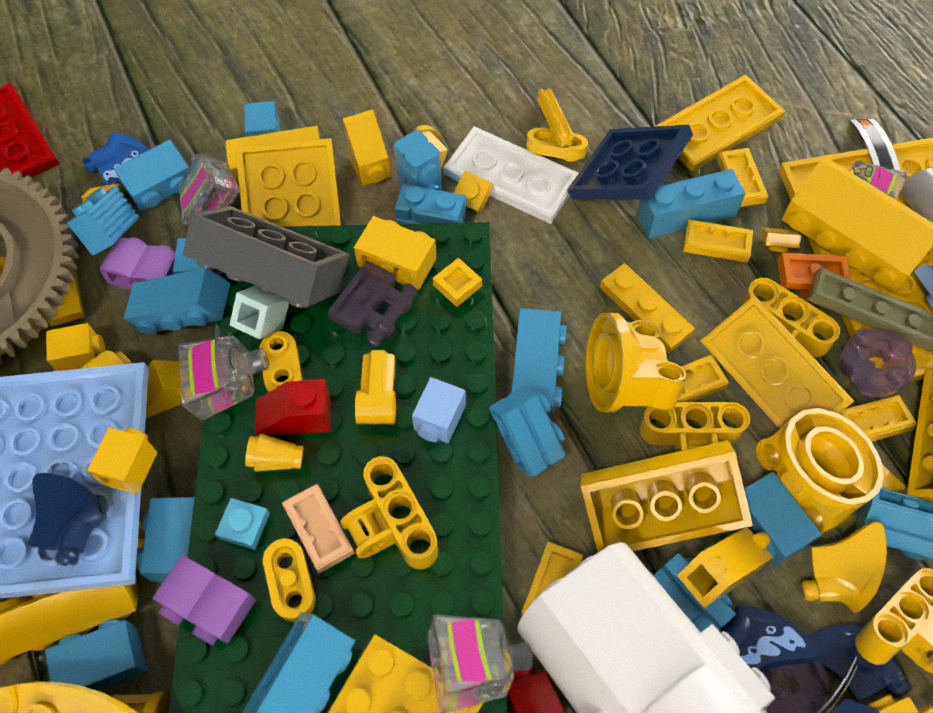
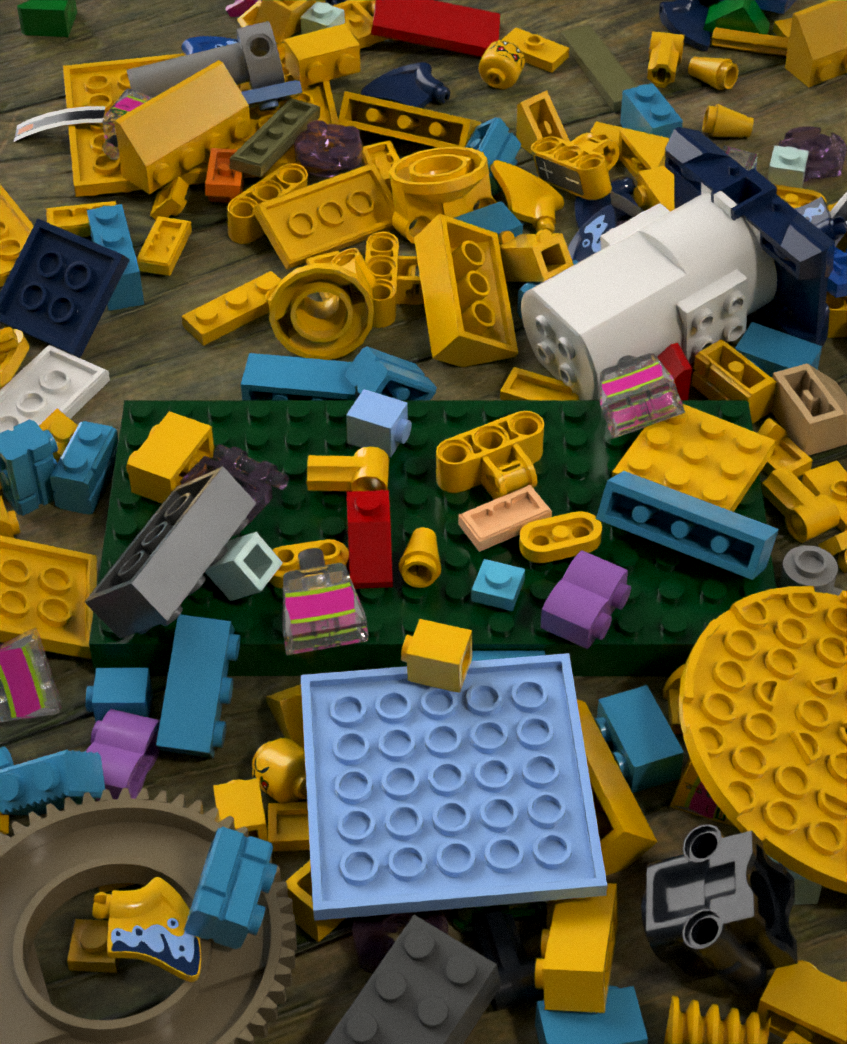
camera: 90 degrees left, 15 degrees down
dark blue arm [27,473,107,567] -> none
yellow plate [433,258,482,307] -> none

